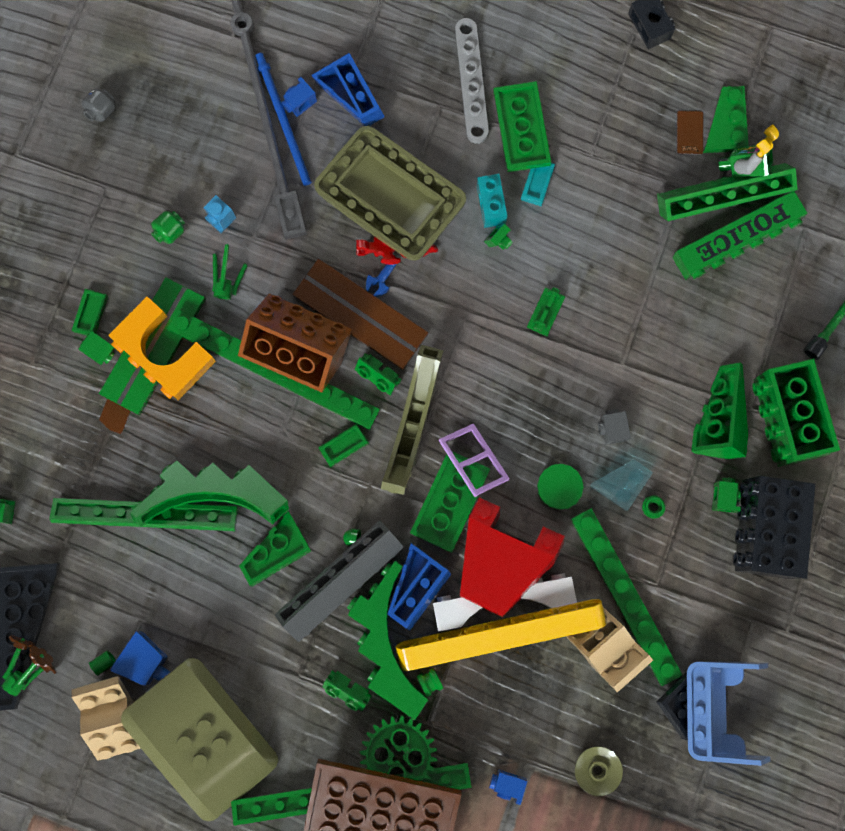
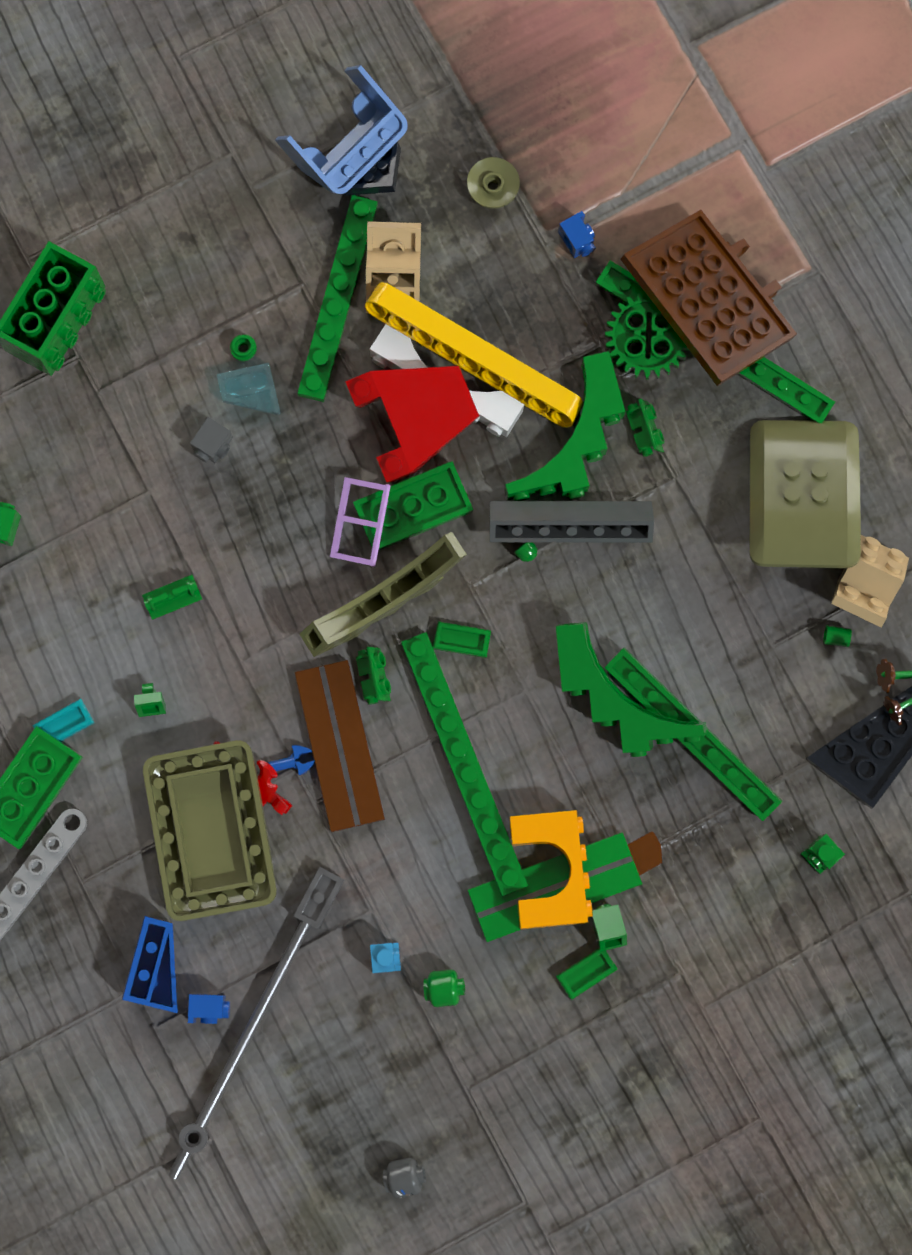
camera: 145 degrees left, 0 degrees up
blue torso [110,631,170,686] -> none
green plant [212,244,247,300] -> none
dark orange brick [238,294,352,392] -> none
green wing [239,511,312,587] -> none
blue bar [255,53,312,186] -> none
blue wedge [387,543,451,631] -> none
green wheel [417,667,444,697] -> none
teal brick [476,174,507,228] -> none
green tile [537,464,584,510] -> none
green wedge [691,362,748,459] -> none
green brick [712,478,741,513] -> none
black brick [733,476,815,579] -> none

